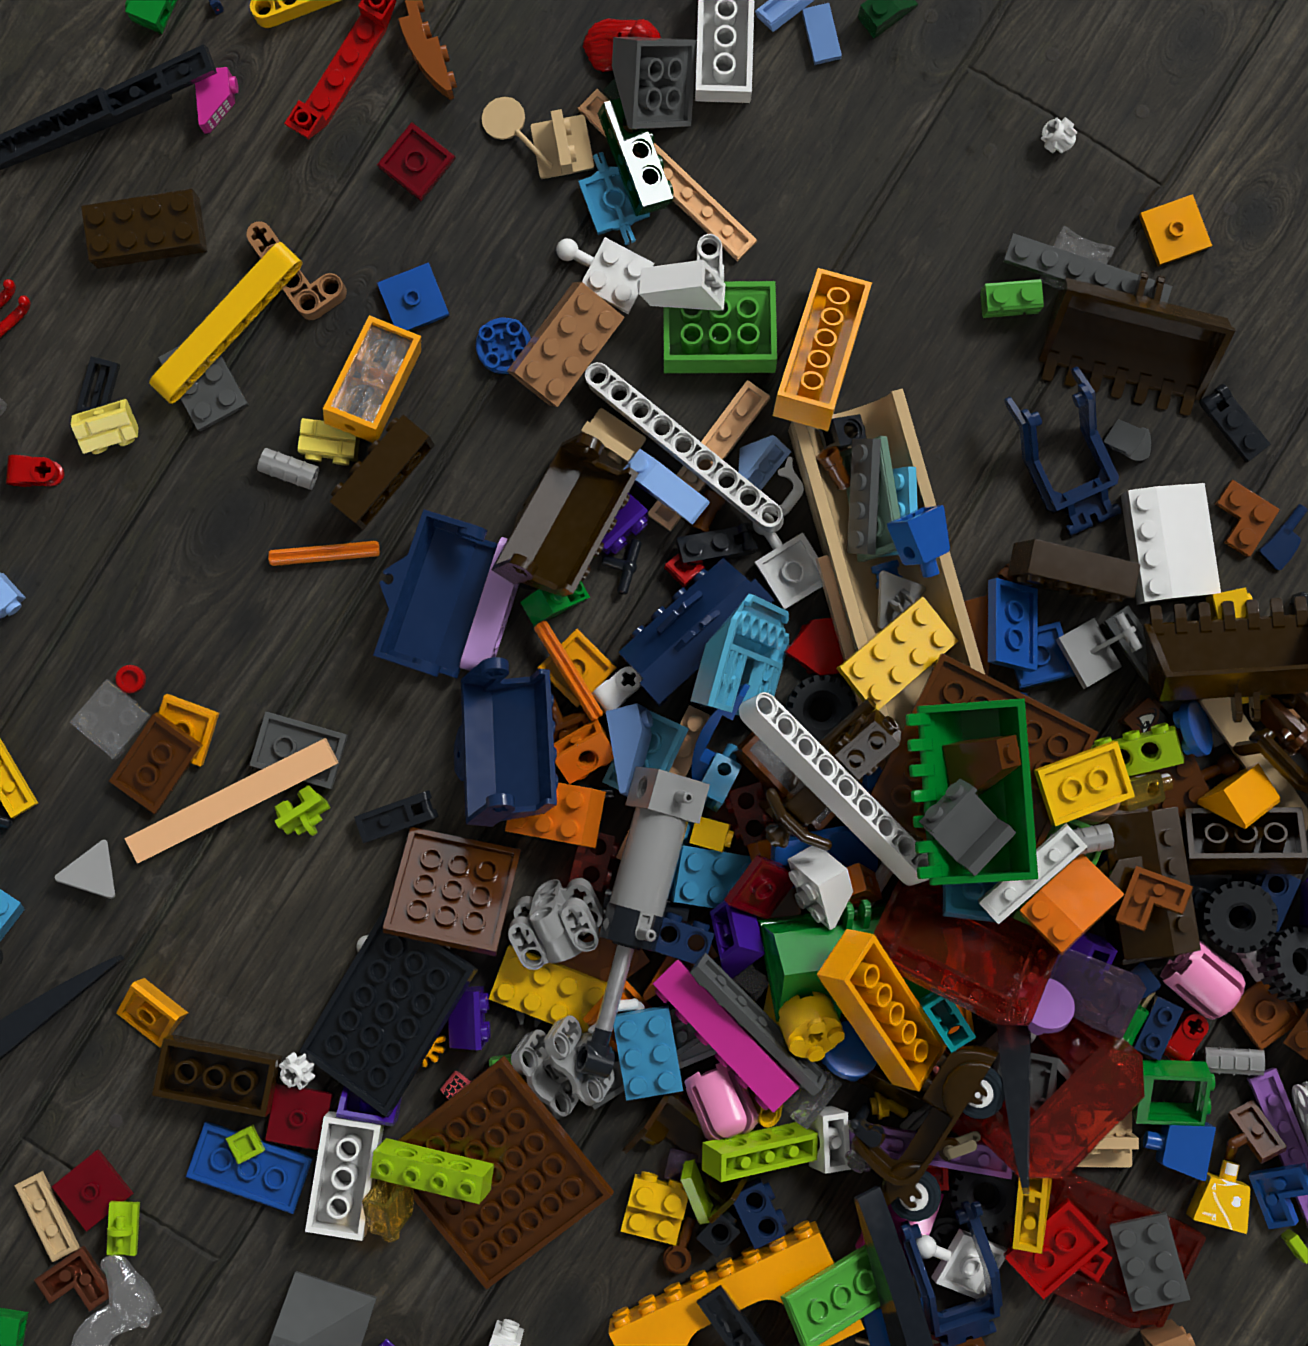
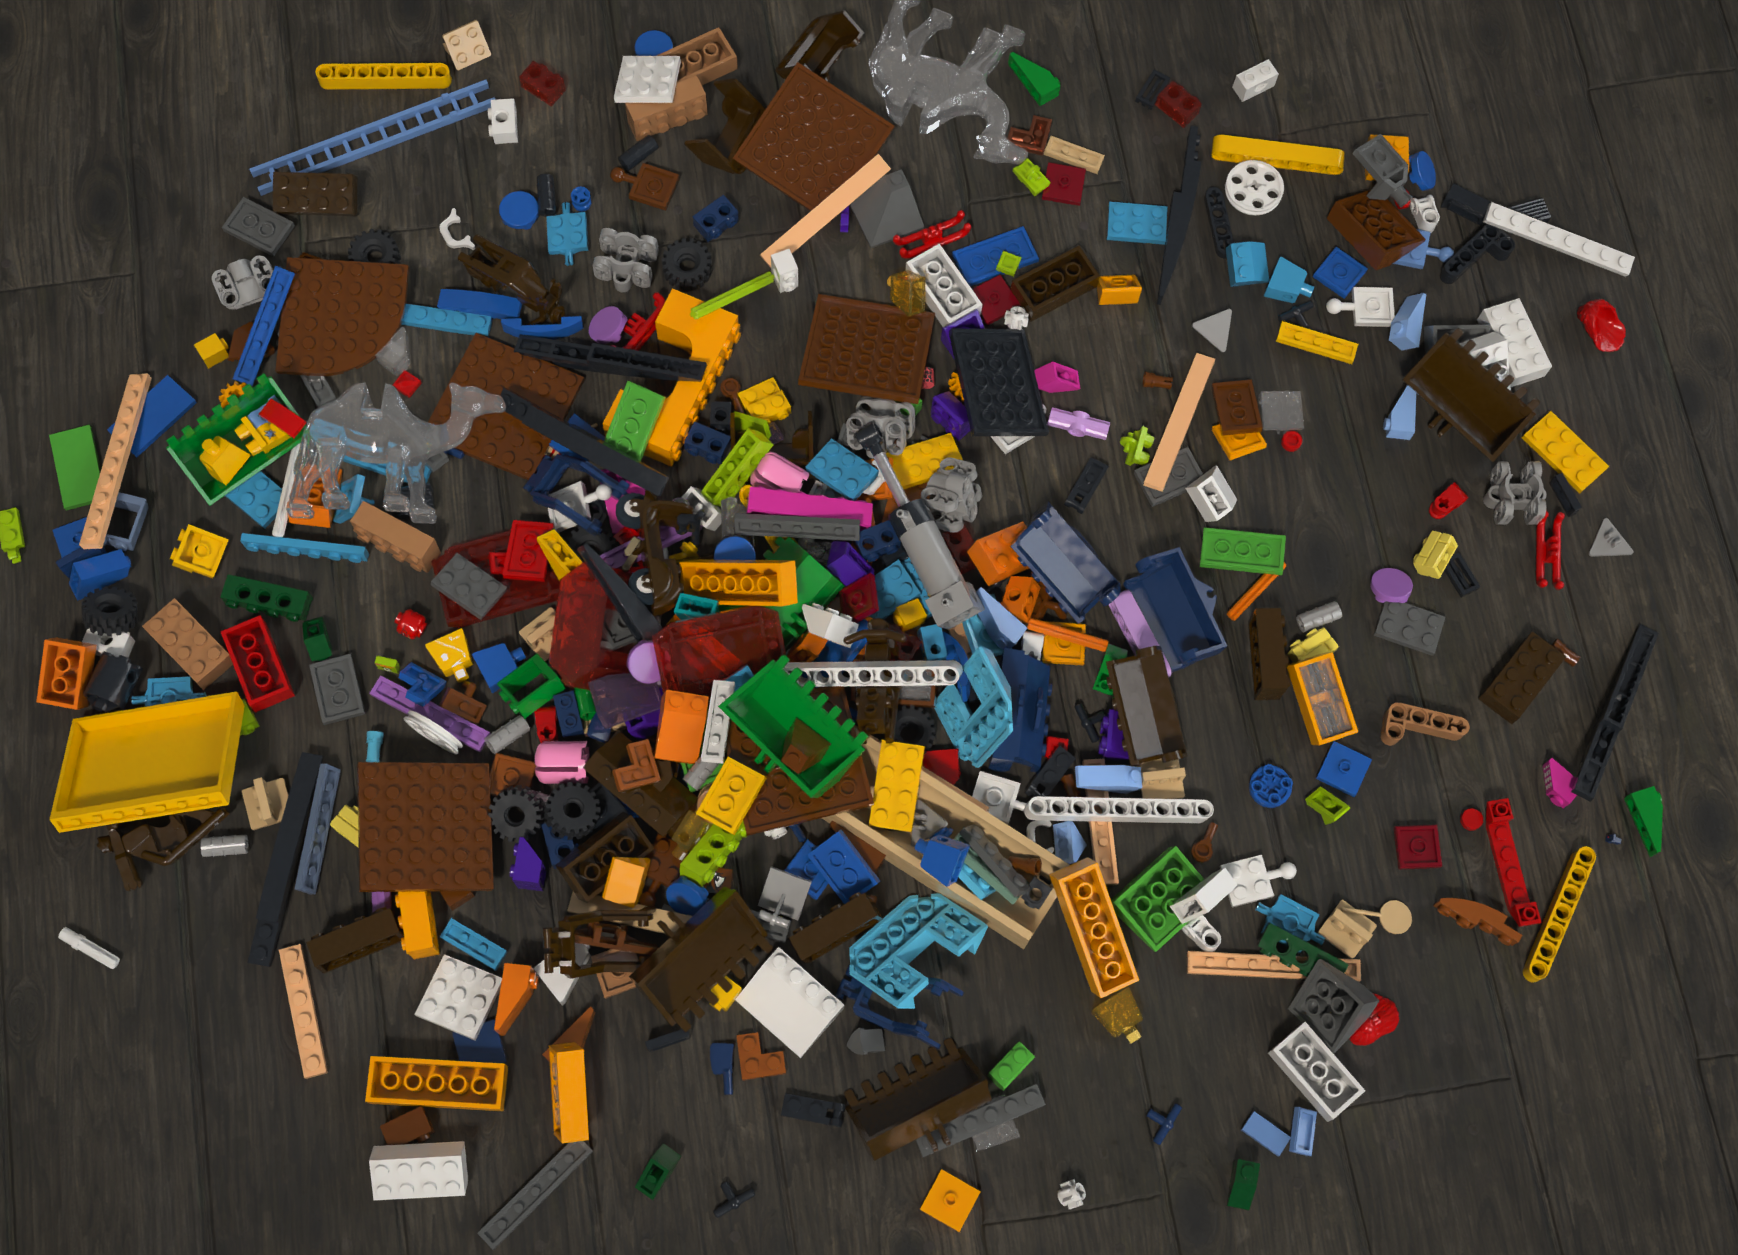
camera: 135 degrees right, 15 degrees down
yellow beam [149,242,303,404] -> none
lime brick [370,1138,494,1204] -> none
reddish brown plate [383,827,521,956] -> none
medium nougat brick [507,282,625,407] -> none
yellow brick [778,992,845,1062] -> none
dark grey panel [919,779,1016,876] -> none
none -> red head [394,609,427,640]
none -> medium azure slope [849,893,988,1009]
none -> red piece [893,210,971,259]
none -> dark pink slope [1034,362,1080,393]
none -> lavender piece [1047,407,1110,440]
none -> clear yellow torso [1091,987,1143,1044]
none -> dark azure plate [1107,202,1167,245]
none -> reddish brown pin [1142,371,1173,390]
none -> dark blue piece [1147,1103,1182,1145]
none -> white slope [1185,466,1237,522]
none -> reddish brown plate [1191,822,1218,863]
none -> bright green tile [1200,527,1286,575]
none -> lime slope [1305,786,1350,825]
none -> medium lavender tile [1370,568,1413,603]
none -> red tile [1460,808,1483,831]
none -> reddish brown pin [1551,638,1581,667]

